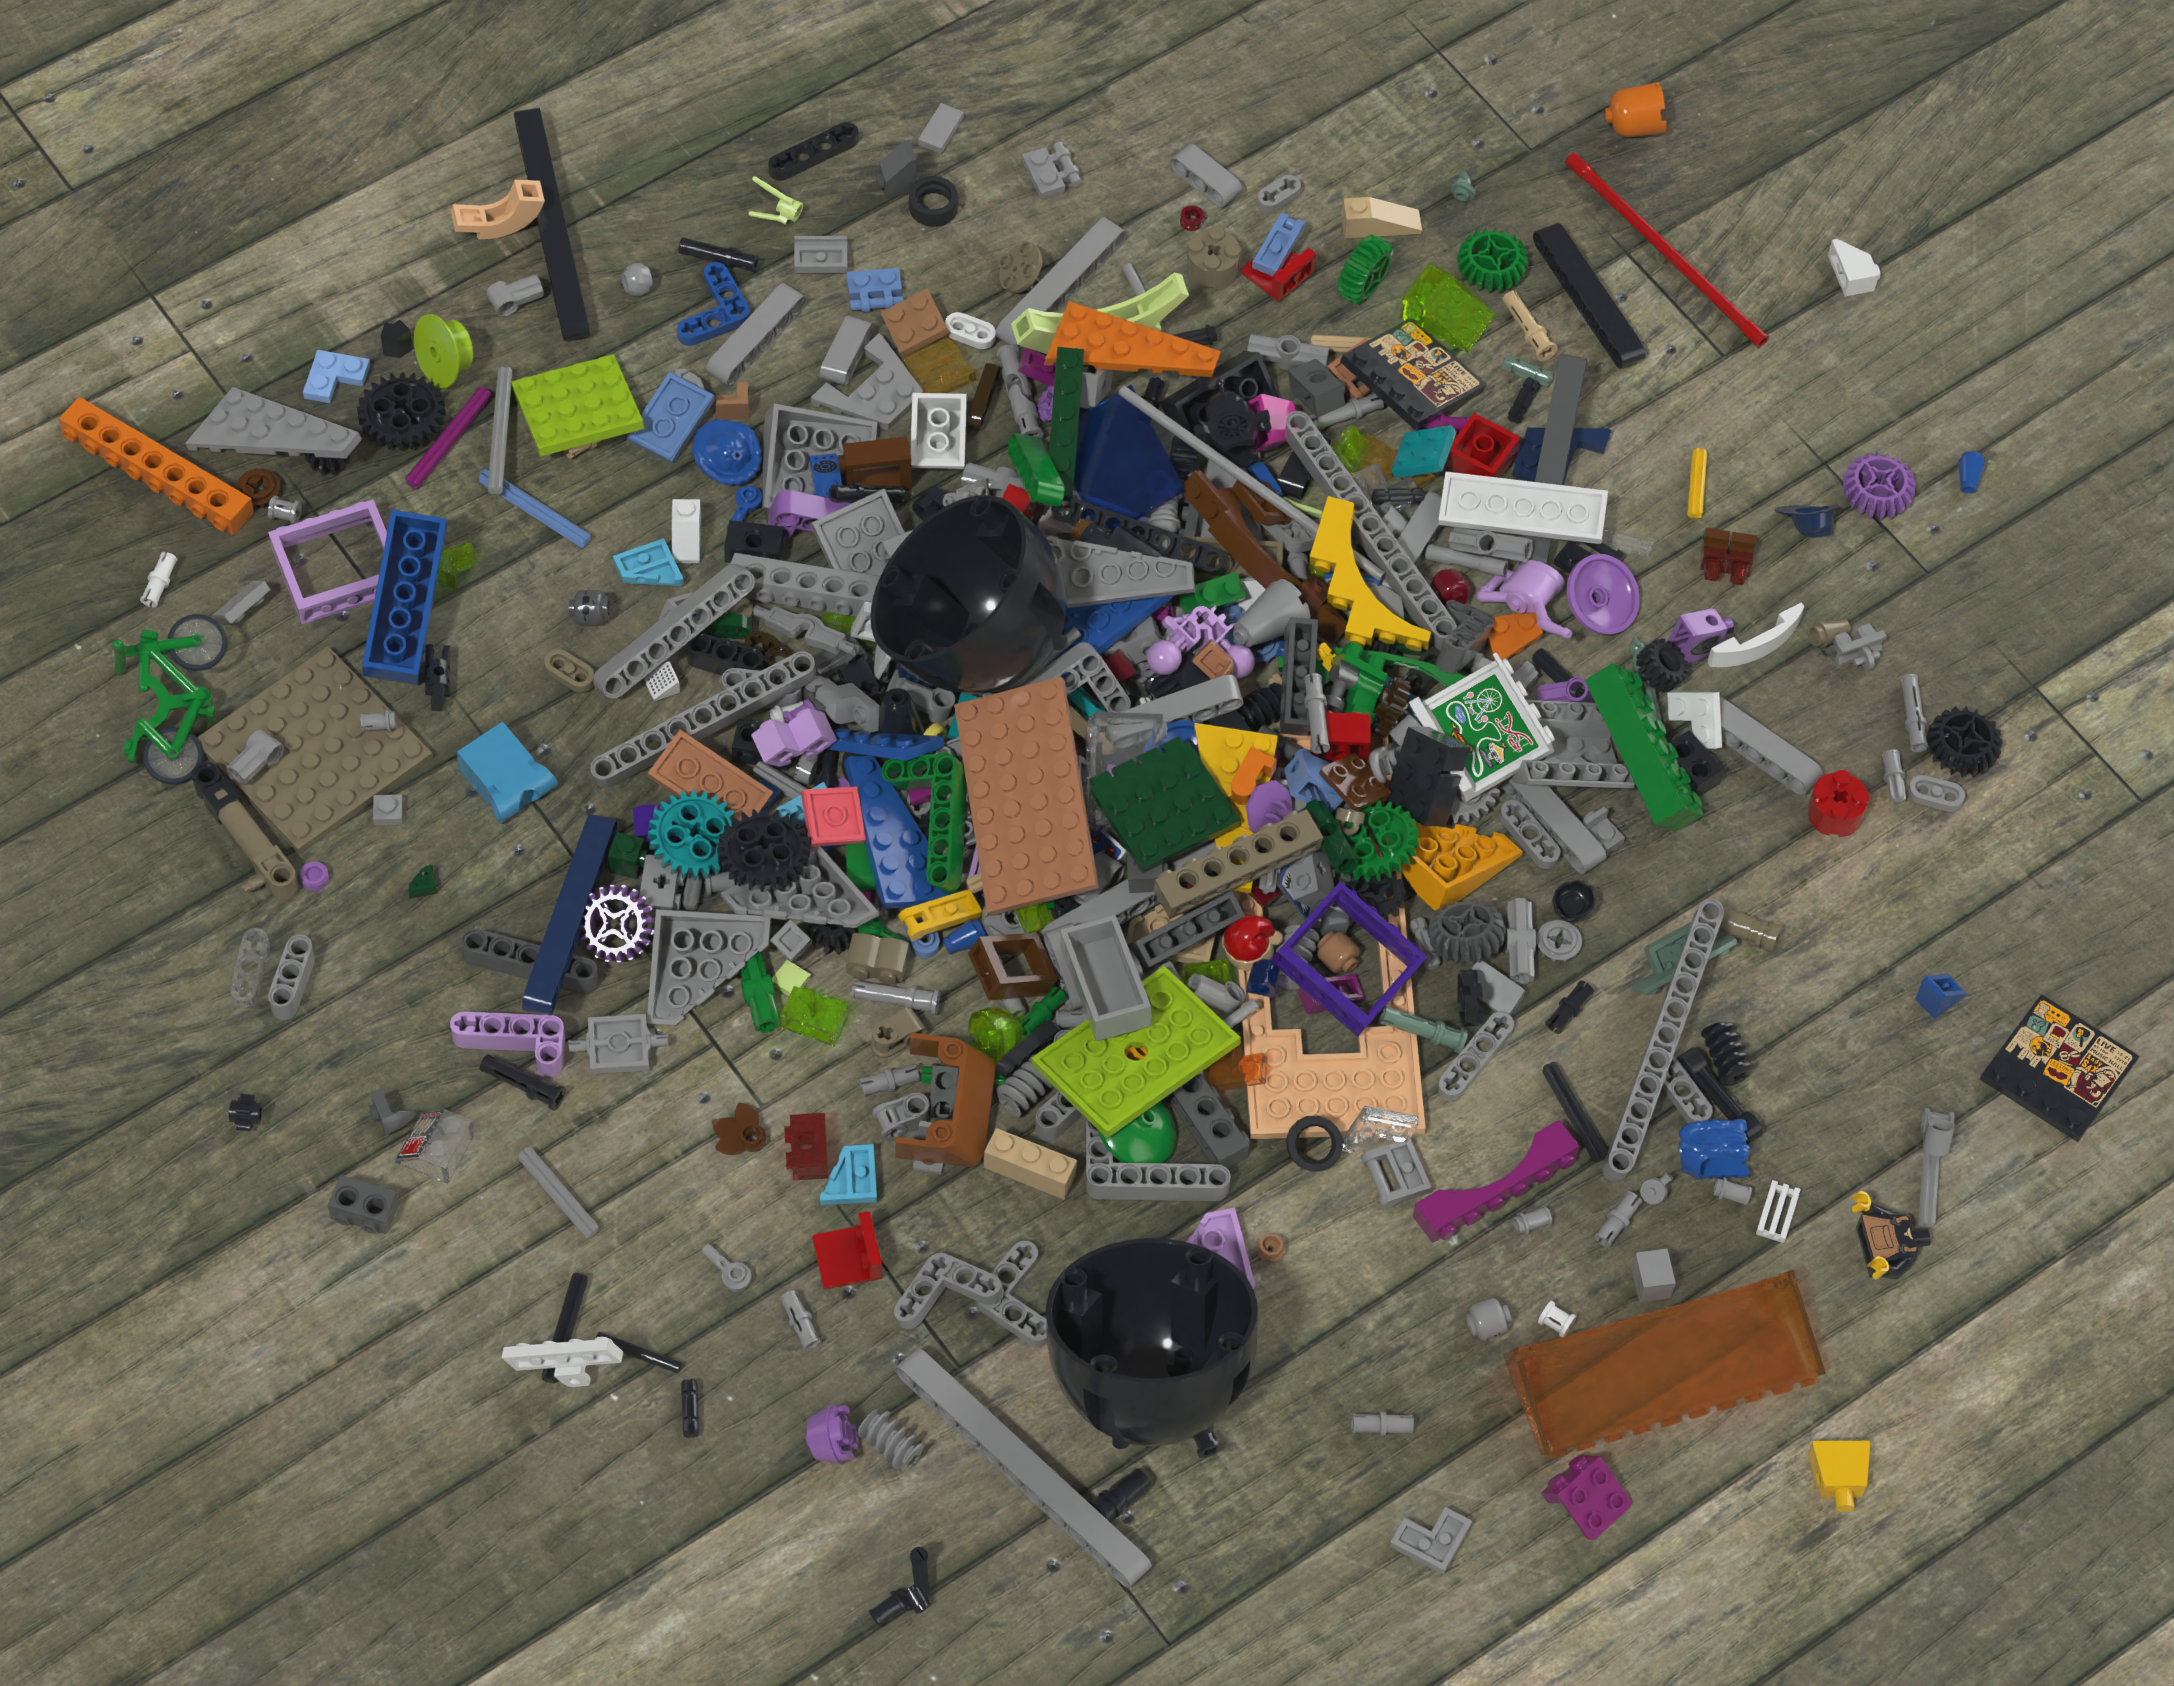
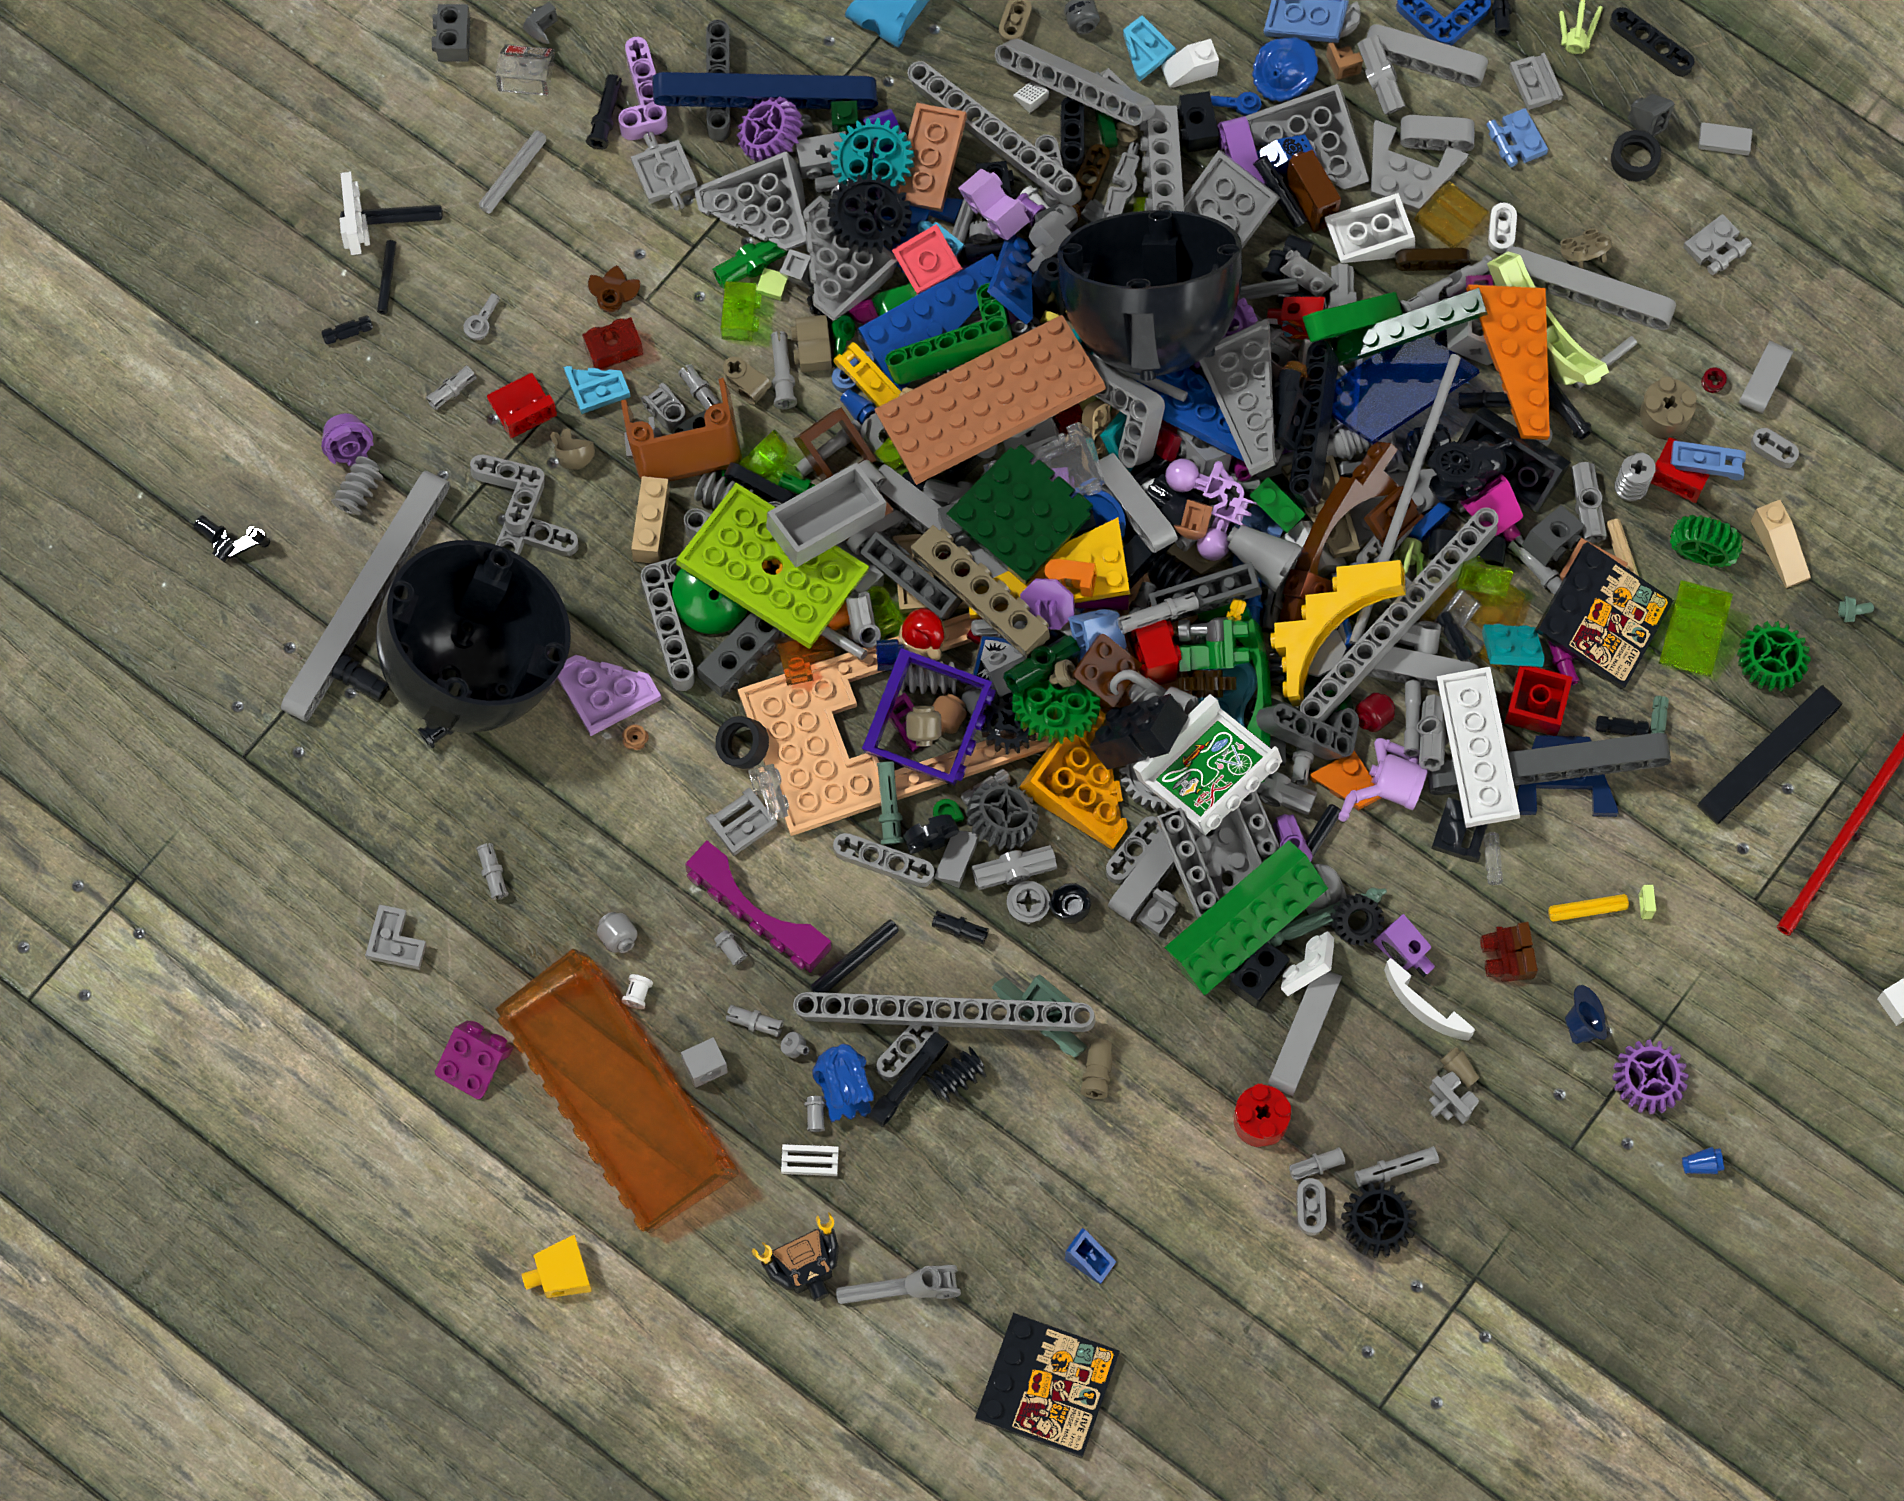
camera: 75 degrees right, 10 degrees up
medium nougat plate [880,288,949,357] -> none
tan pin [1502,291,1558,362] -> none
medium lavender dish [1567,554,1640,635] -> none
none -> dark tan piece [551,428,595,470]
none -> dark tan head [906,706,942,746]
none -> green tile [933,799,964,824]
none -> light grey piece [1357,35,1406,115]
none -> light grey piece [1615,452,1655,501]
none -> yellowish green tile [1638,885,1656,920]

